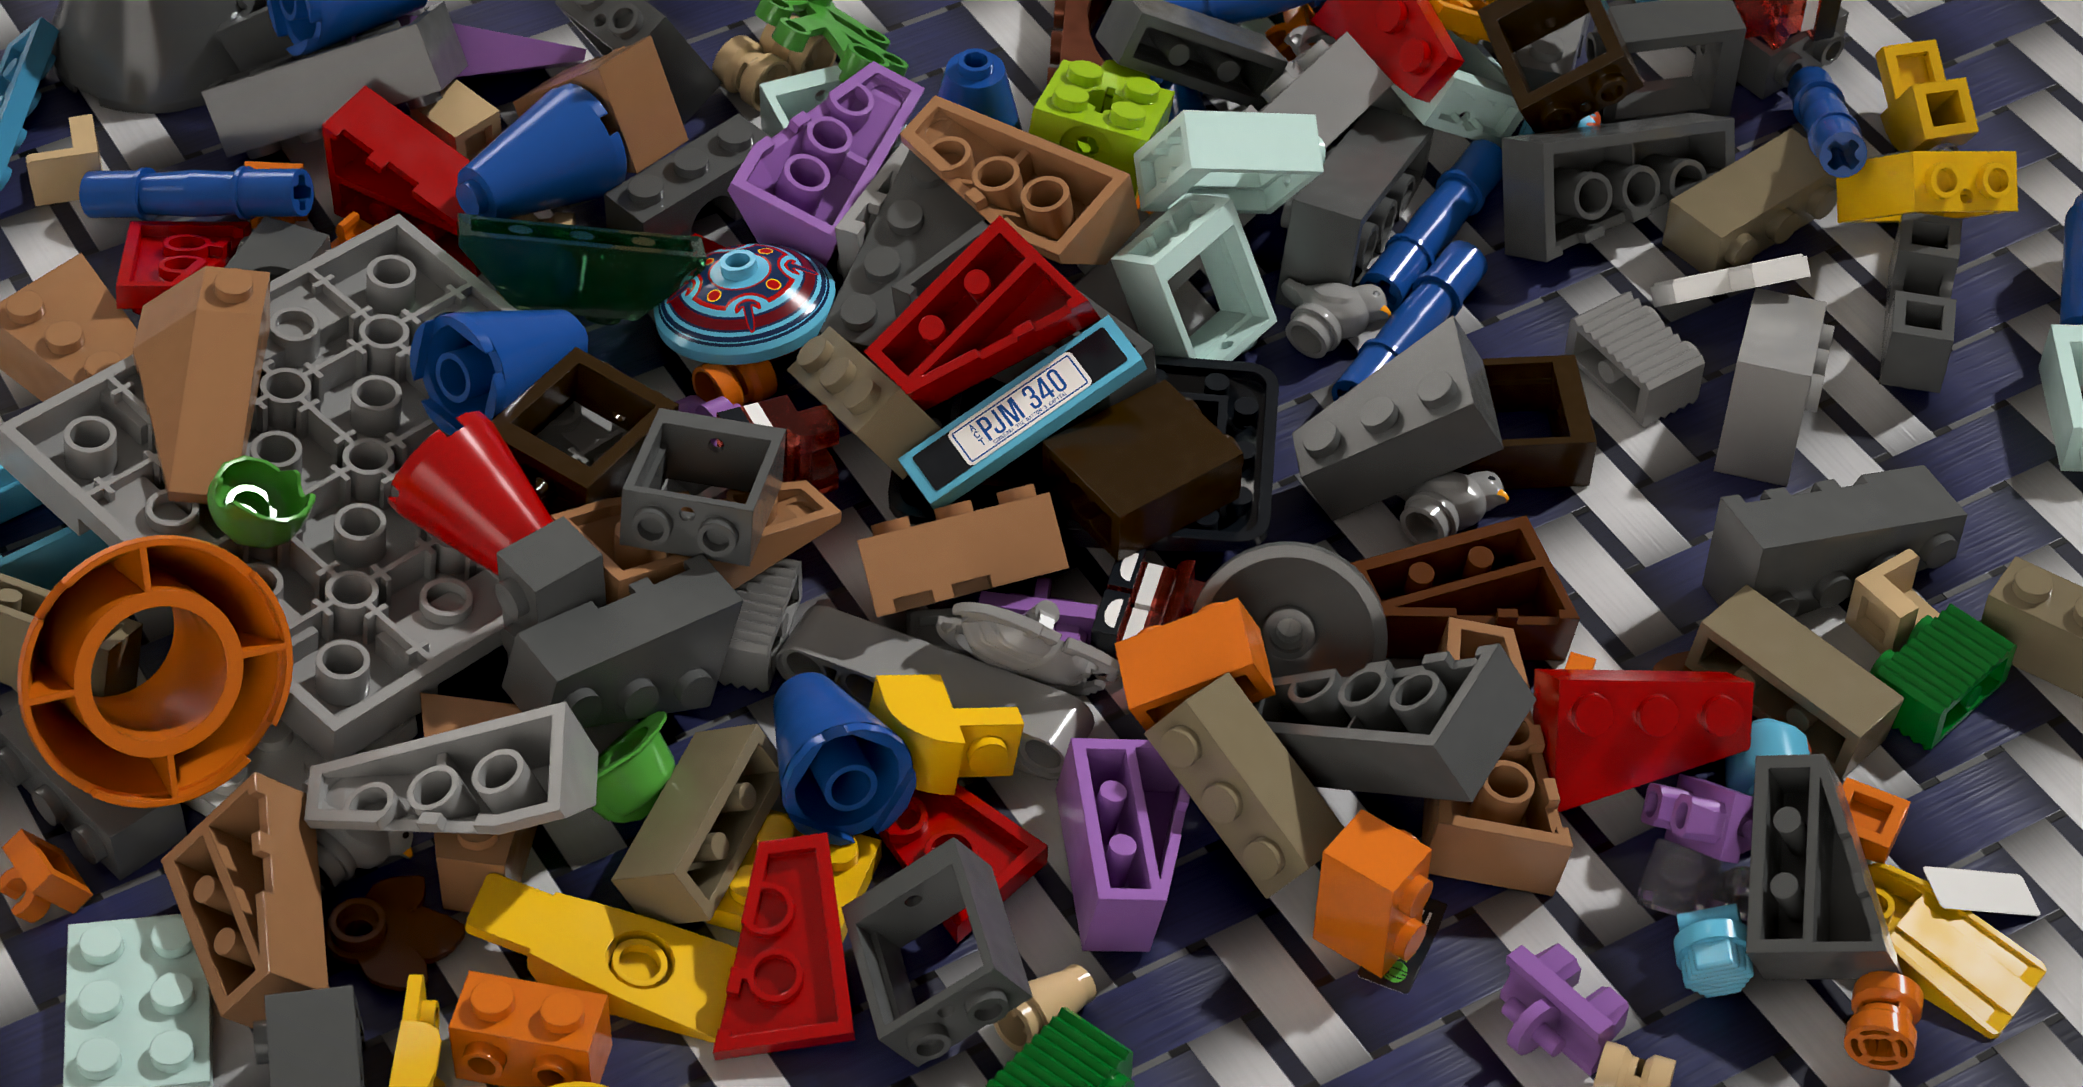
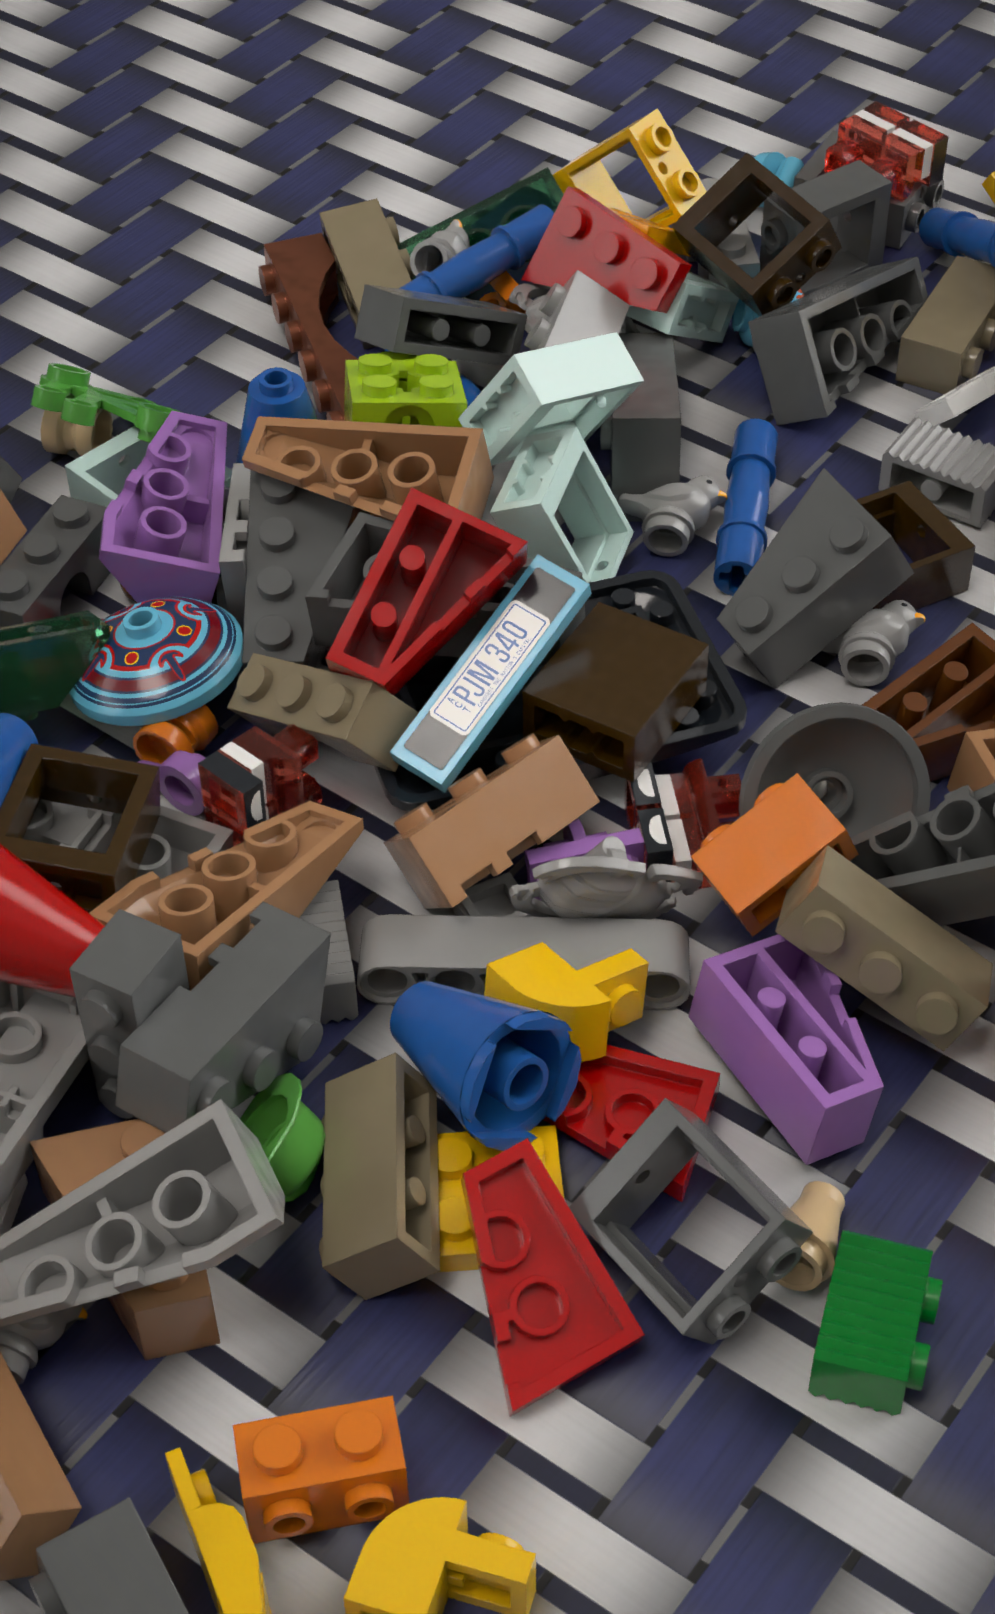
camera: 20 degrees left, 0 degrees up
reddish brown plate [324,875,466,992] -> none
yellow piece [465,873,737,1043] -> none
dark grey window [620,408,786,566] -> none
tan wheel [712,35,792,111] -> none
blue piece [1359,139,1503,312] -> none

